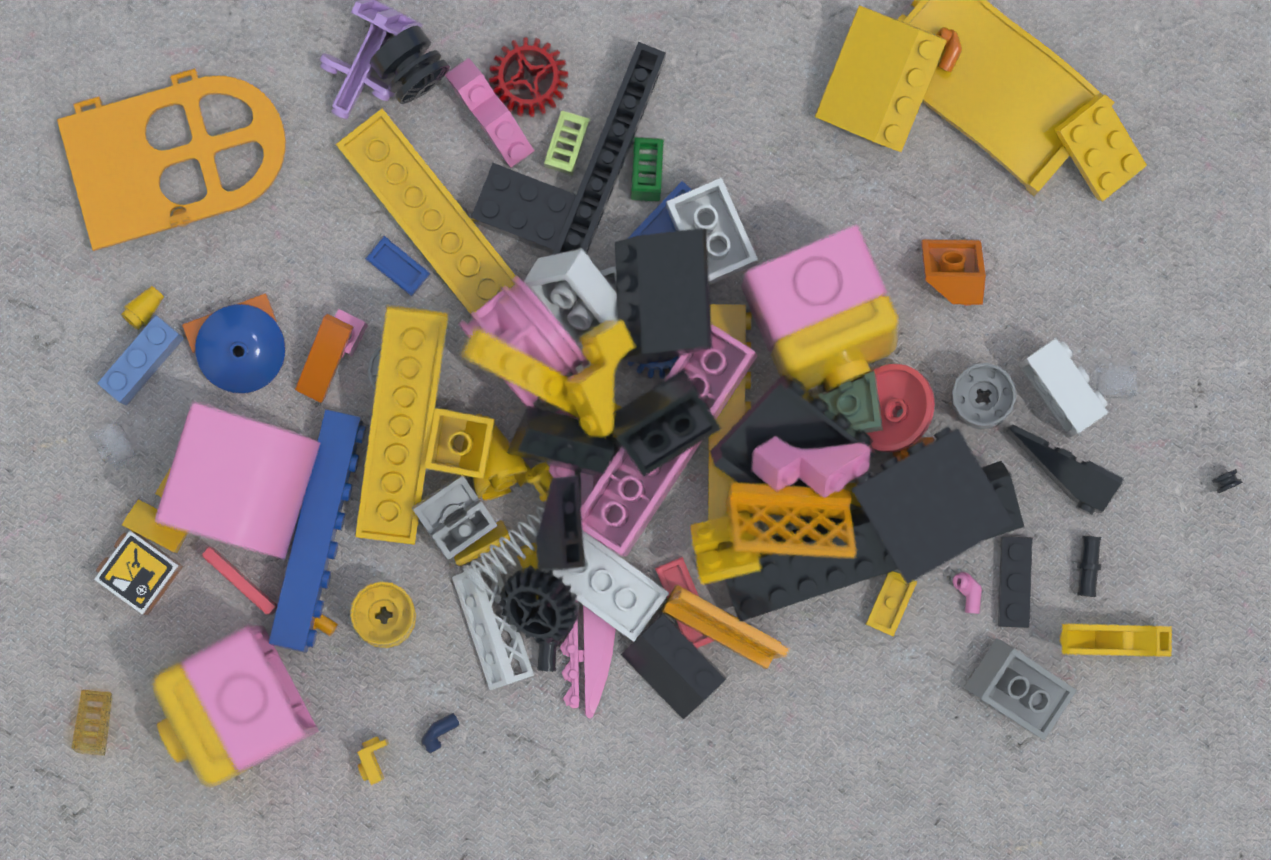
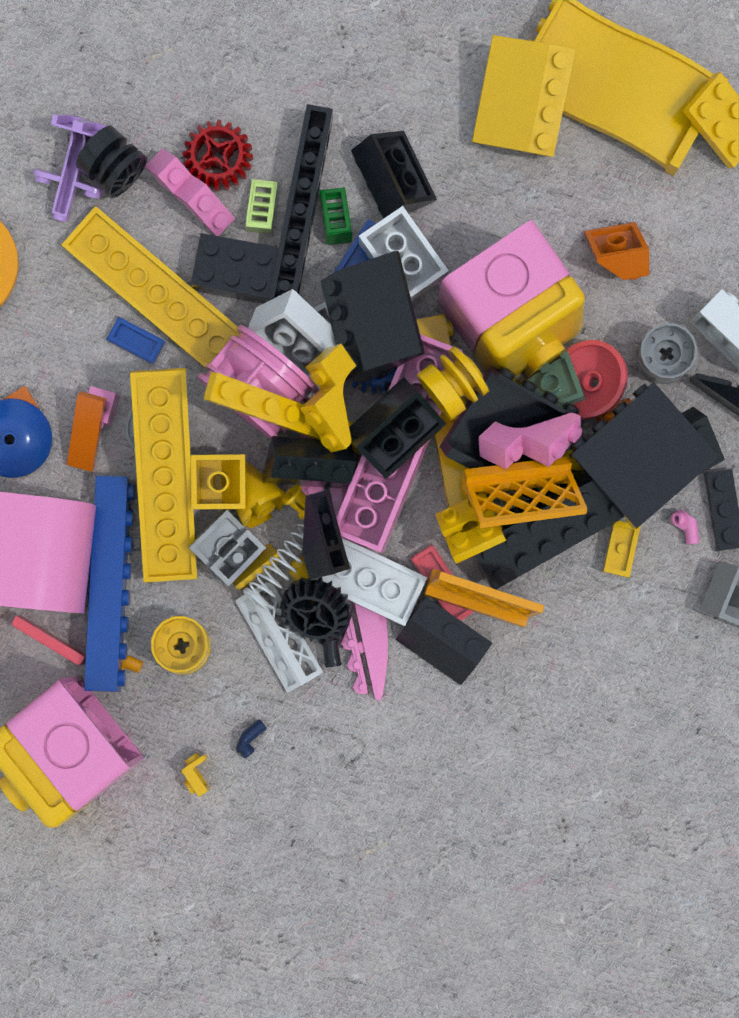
camera: 15 degrees left, 0 degrees up
orange arm [937,27,962,73] -> none
none -> black slope [351,131,437,219]
none -> yellow wheel [416,346,489,420]

